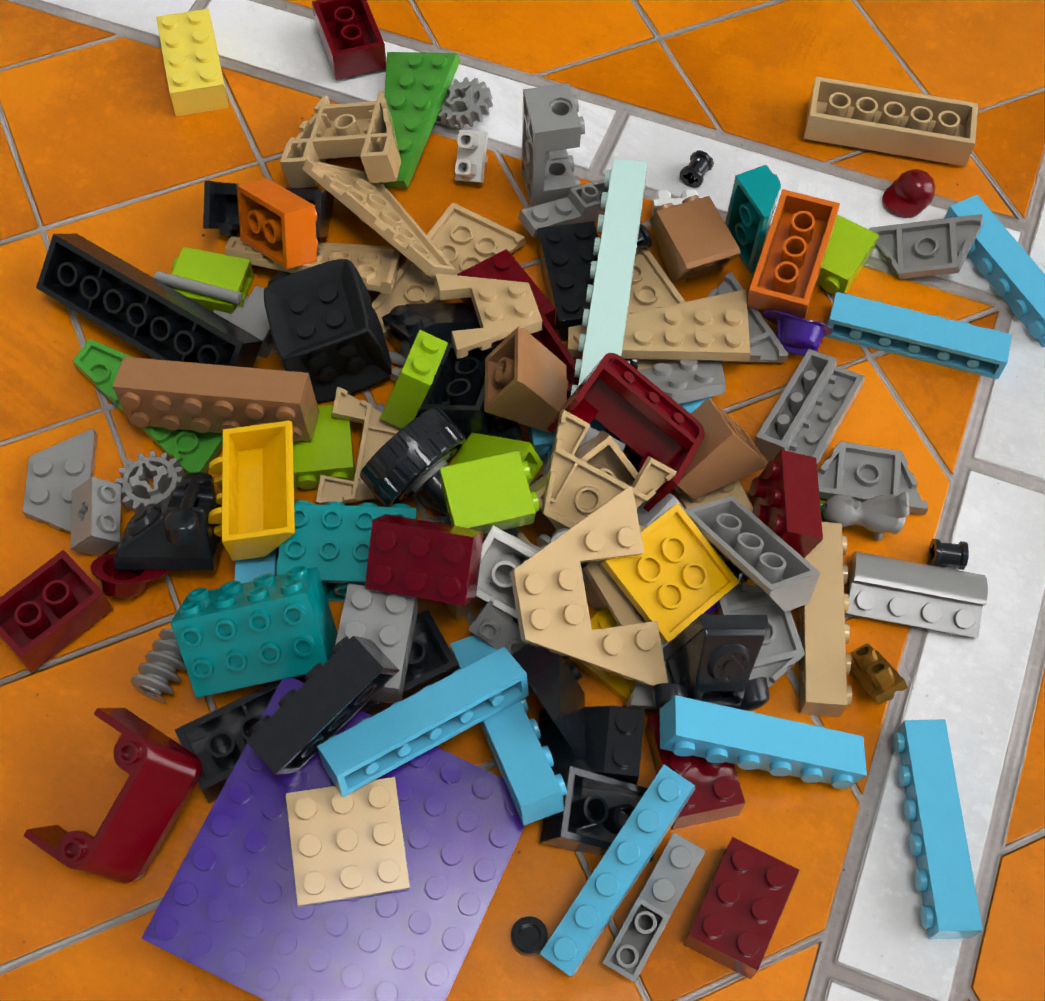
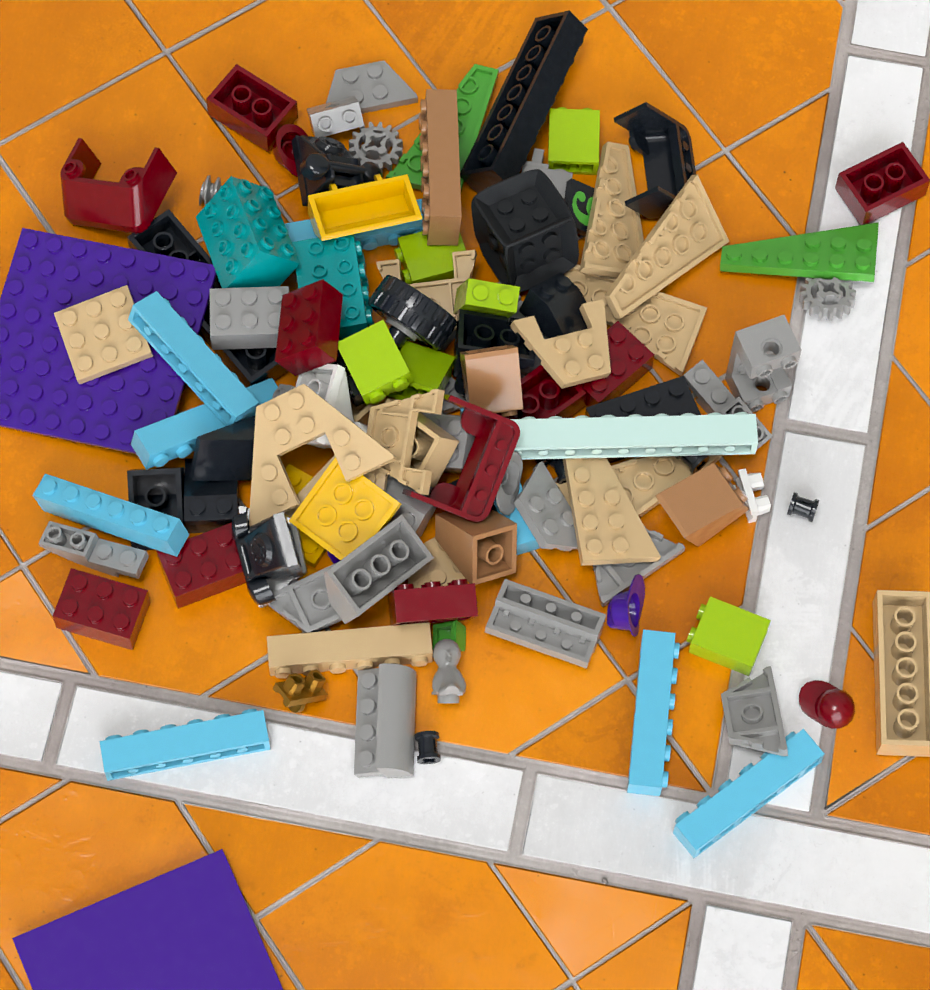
camera: 80 degrees right, 5 degrees up
light grey bar [154,271,242,304] -> none
light yellow brick [156,8,229,117] -> none
orange brick [237,178,318,269] -> none
black brick [246,636,400,775] -> none
tan wedge [280,91,401,188] -> none
white hips [455,130,488,183] -> none
black tile [511,916,548,957] -> none
medium azure brick [660,695,867,789] -> none
teal slope [725,165,781,273] -> none
orange brick [747,189,840,319] -> none
light grey wing [817,441,928,515] -> none

